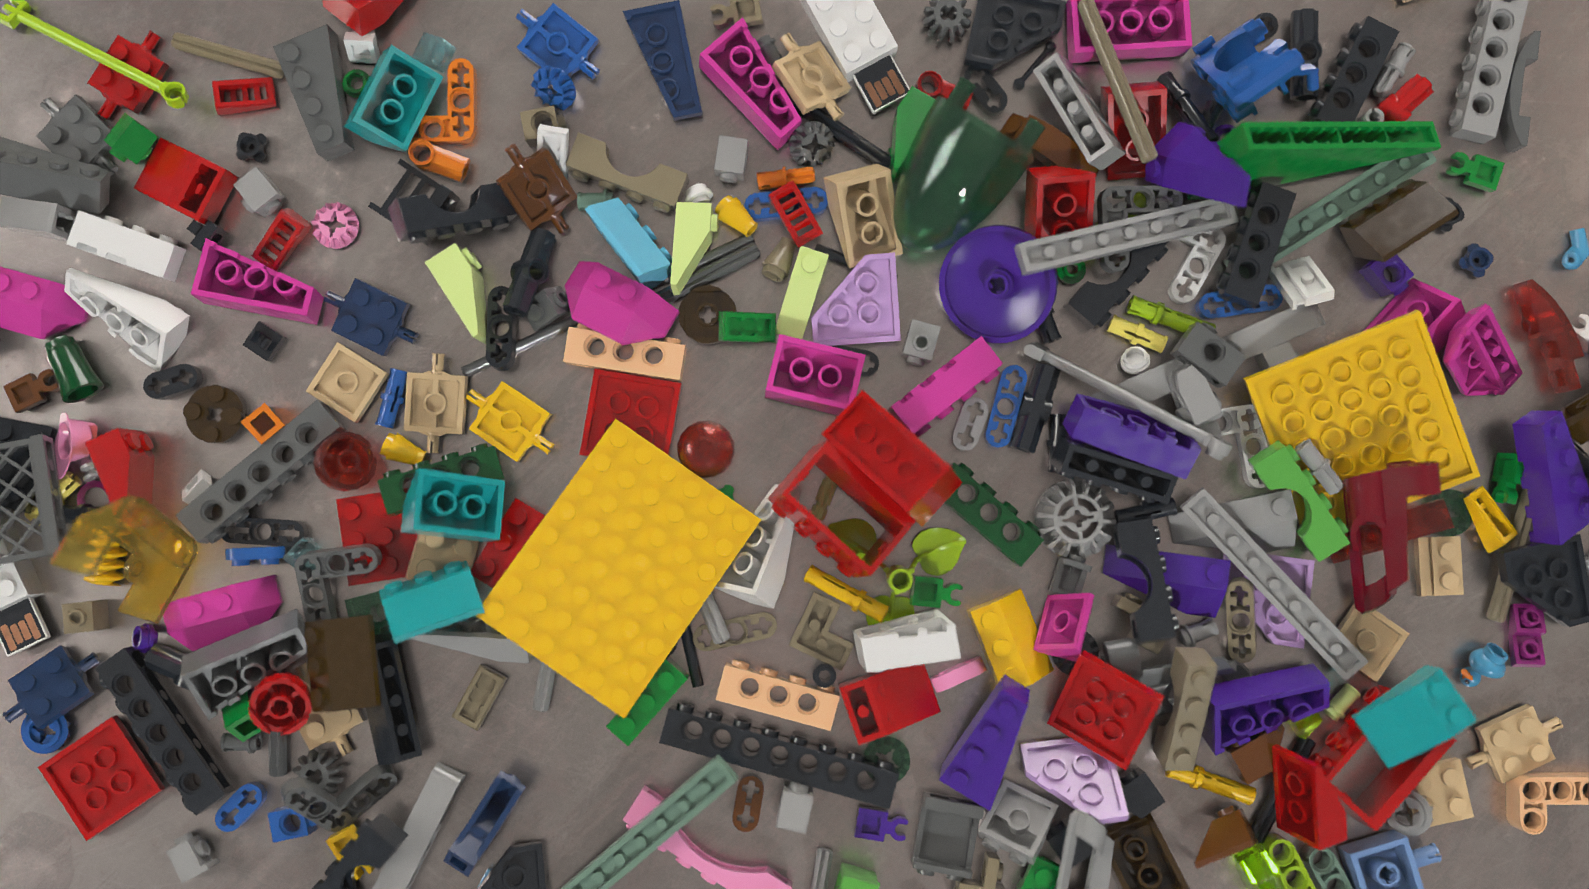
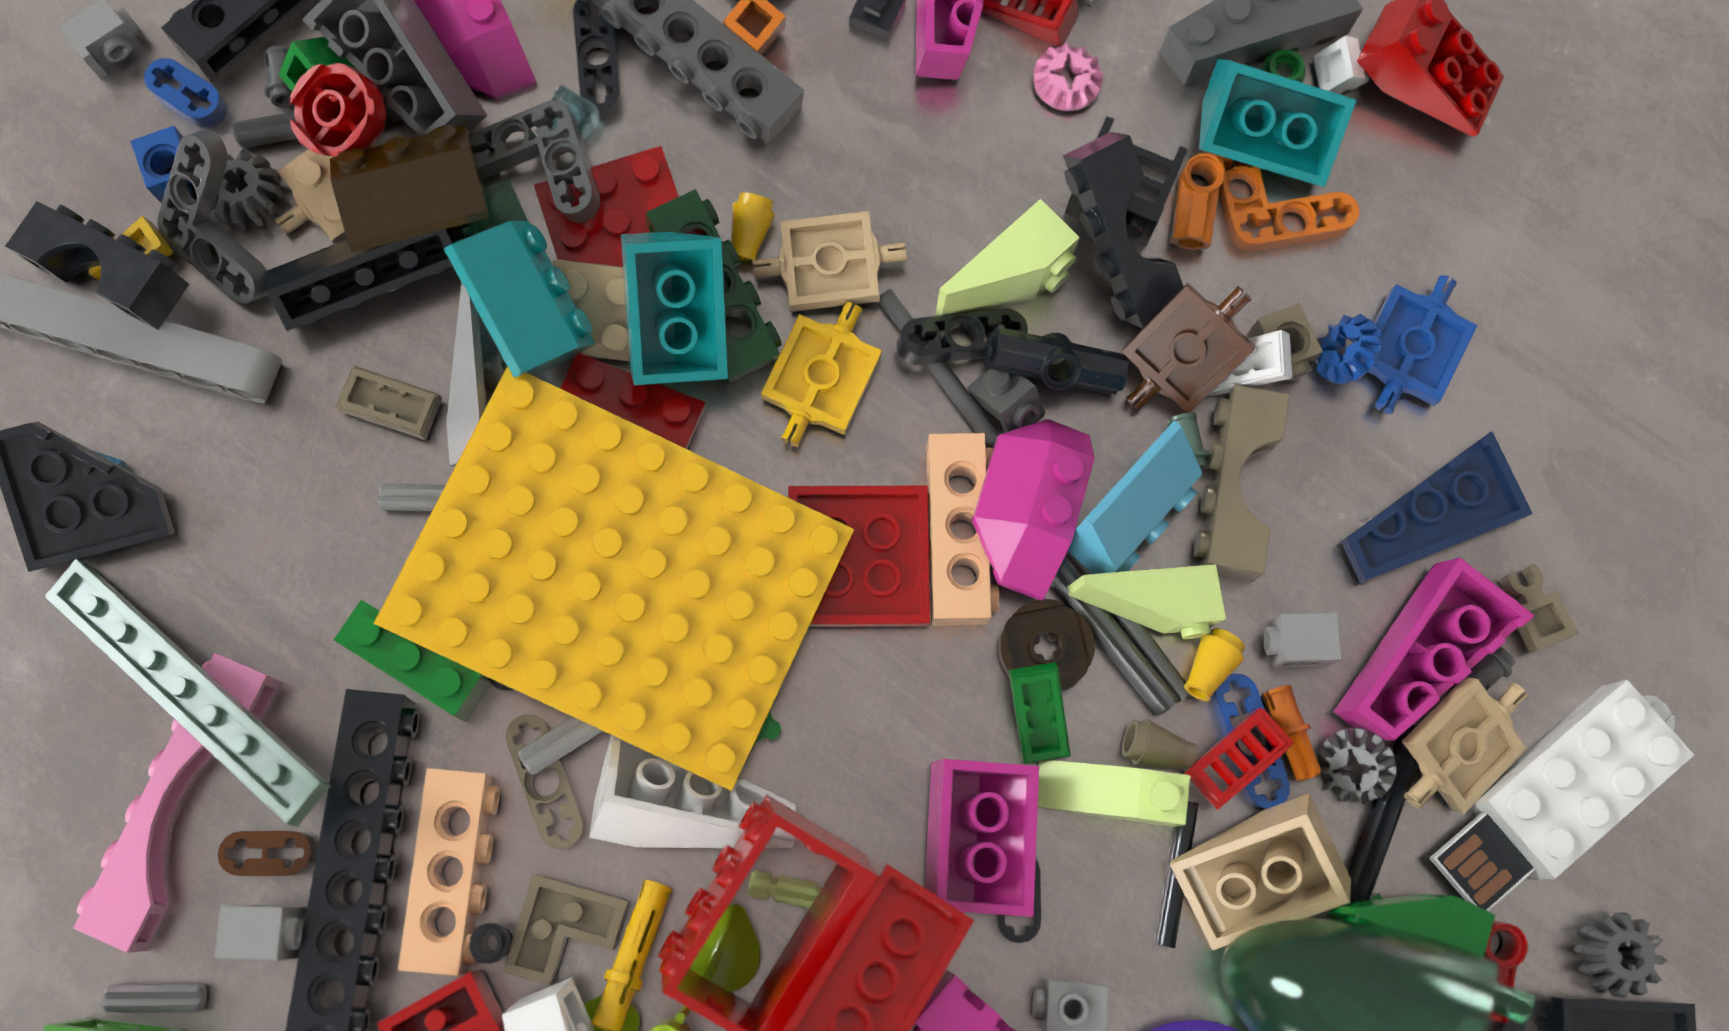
camera: 75 degrees right, 10 degrees down
blue plate [225,546,286,566] -> none
tan plate [306,342,389,423] -> none
clear red cylinder [313,432,377,492] -> none
dark blue plate [324,278,419,356] -> none
blue pin [375,368,407,429] -> none
clear light blue slope [412,32,456,73] -> none
dark blue arch [443,770,526,877] -> none
clear red cylinder [677,420,735,478] -> none
black bar [681,624,704,688] -> none
white plate [685,183,713,203] -> none
lavender plate [811,252,901,346] -> none

